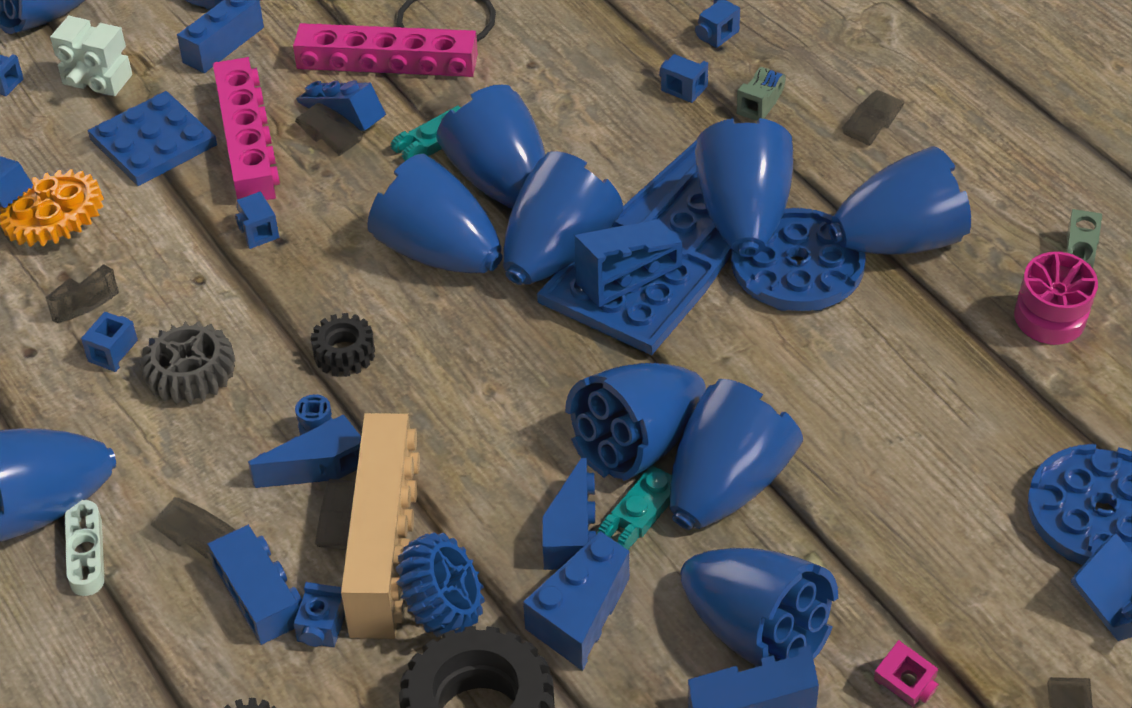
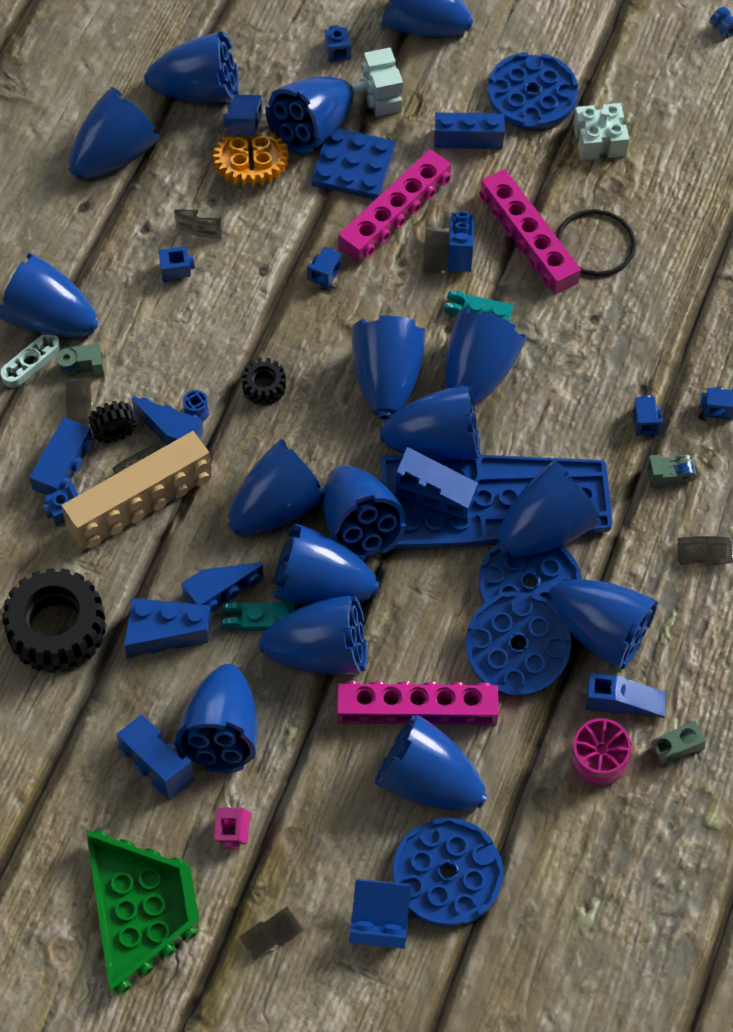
camera: 50 degrees right, 15 degrees up
dark grey gear [140,321,236,405] -> none
blue gear [396,532,485,638] -> none
none -> sand green leg [56,344,104,377]
none -> black tyre [88,401,137,443]
none -> blue cylinder [227,439,326,536]
none -> blue cylinder [265,76,354,154]
none -> blue cylinder [323,465,406,560]
none -> dark pink brick [338,681,499,725]
none -> blue cylinder [374,715,487,811]
none -> blue plate [466,591,571,696]
none -> blue slope [585,673,666,718]

